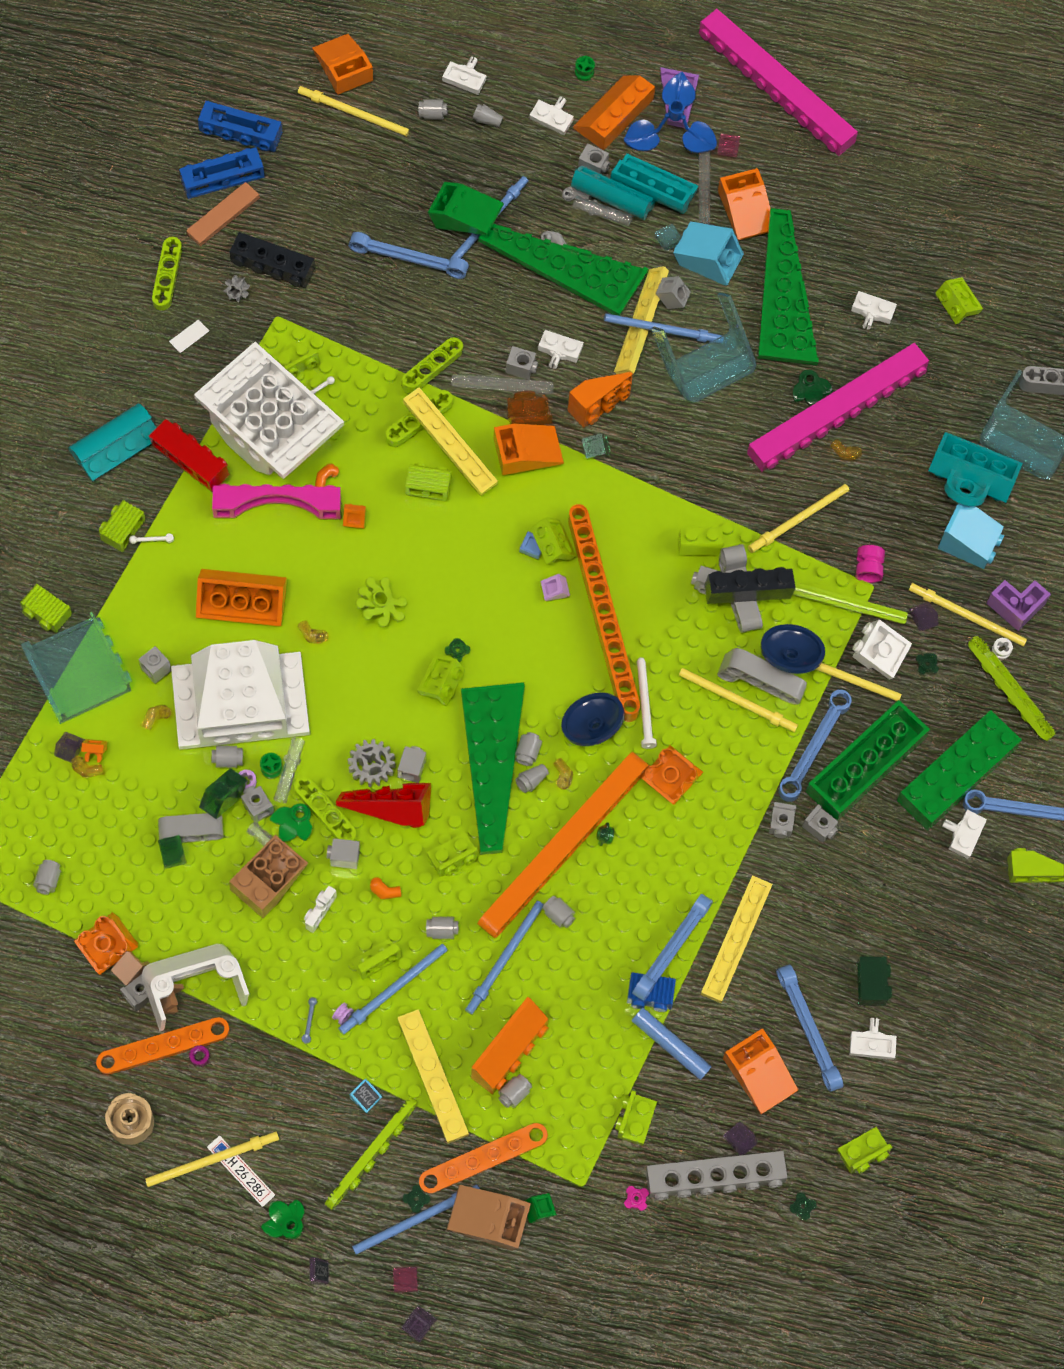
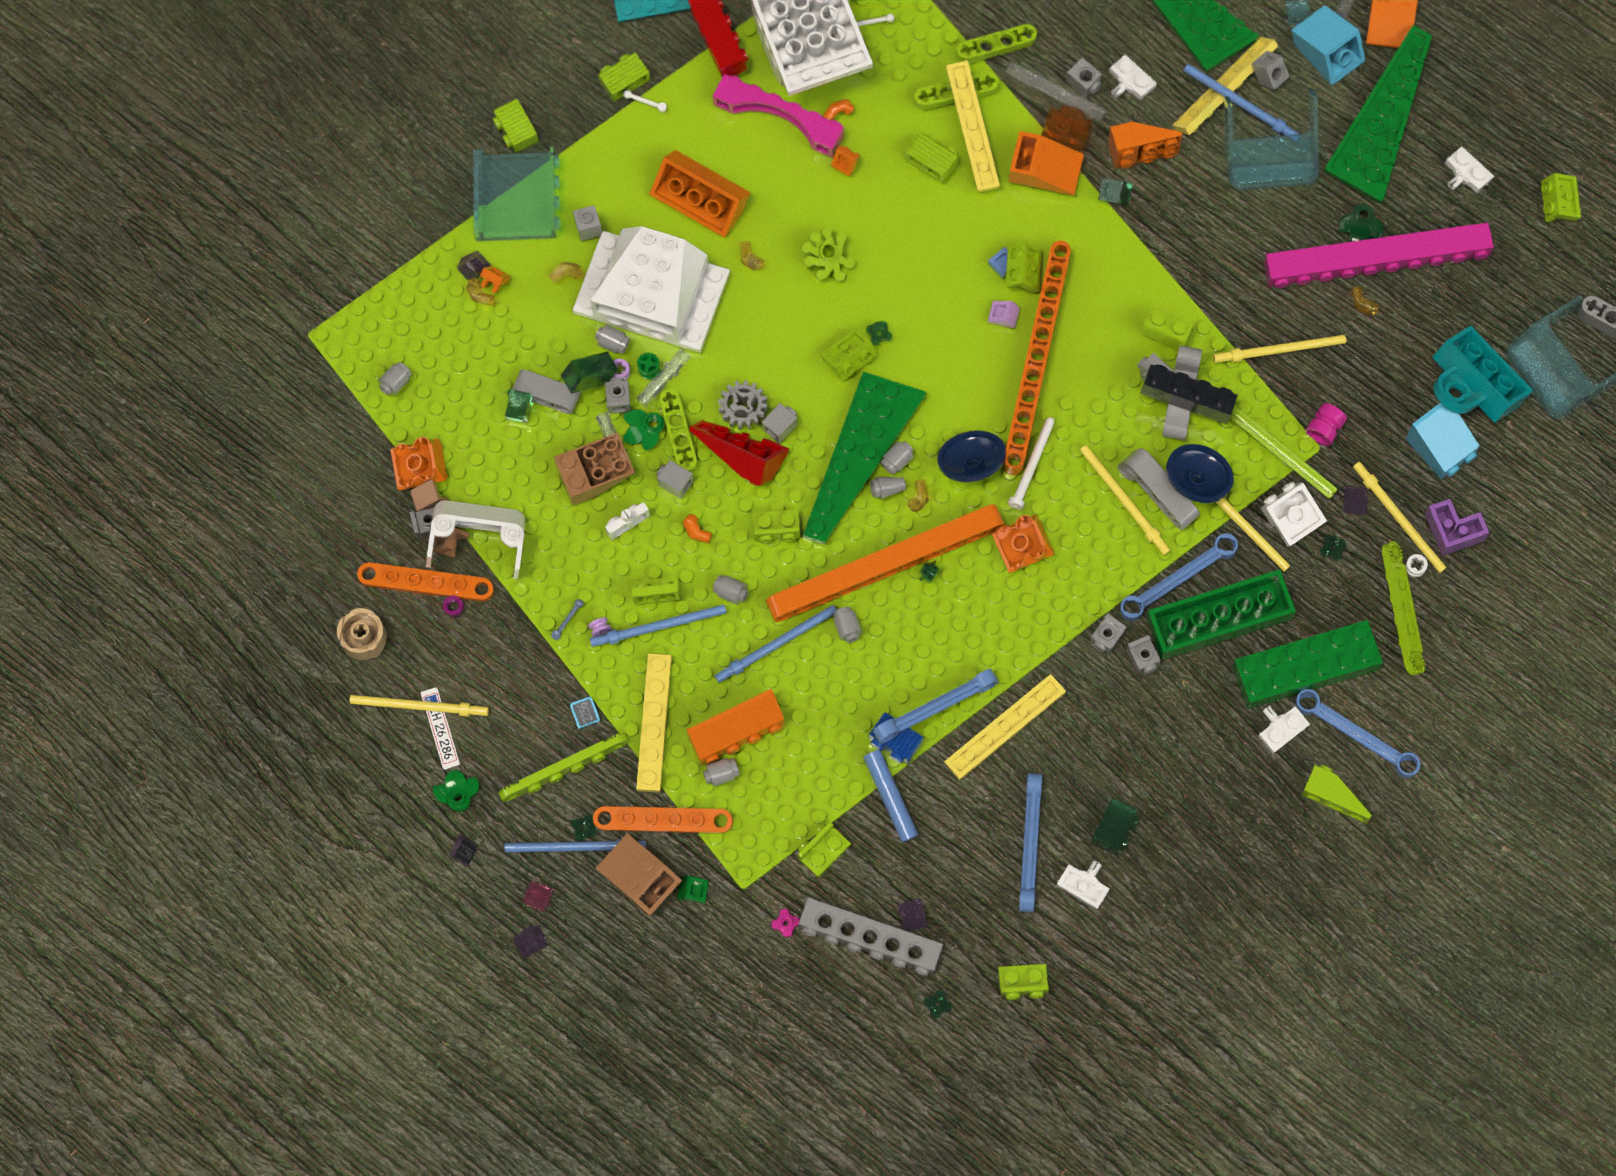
camera: 35 degrees right, 5 degrees up
orange slope [723,1028,798,1115] -> none

